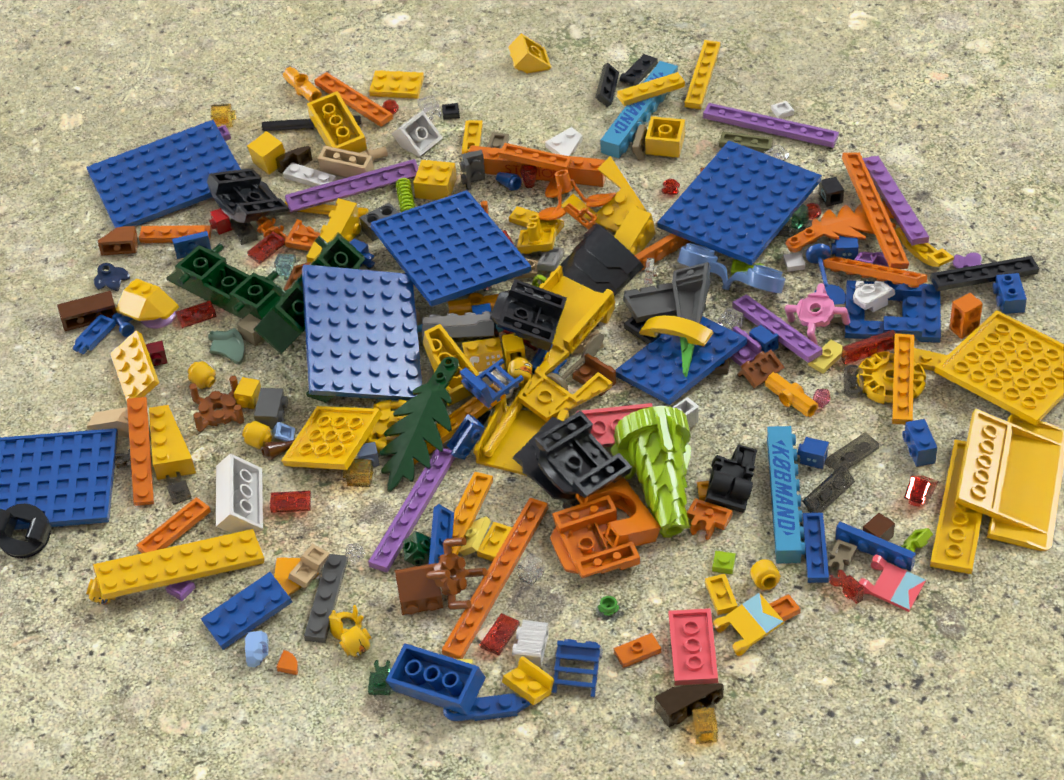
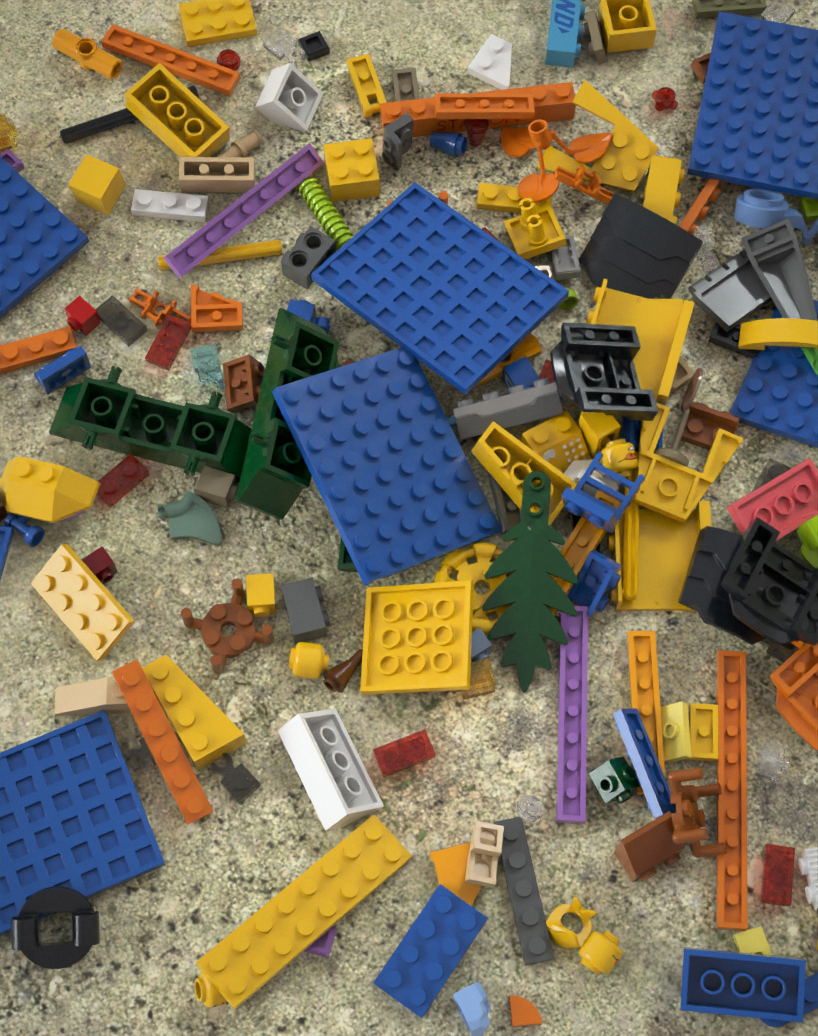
camera: 25 degrees left, 20 degrees up
orange plate [136,497,211,553] -> none
yellow head [188,361,216,389] -> none
black slope [207,168,289,223] -> none
light blue slope [272,422,295,442] -> none
dark brown slope [276,146,313,174] -> none
yellow wedge [306,198,361,262] -> none
clear green plate [368,660,391,695] -> none

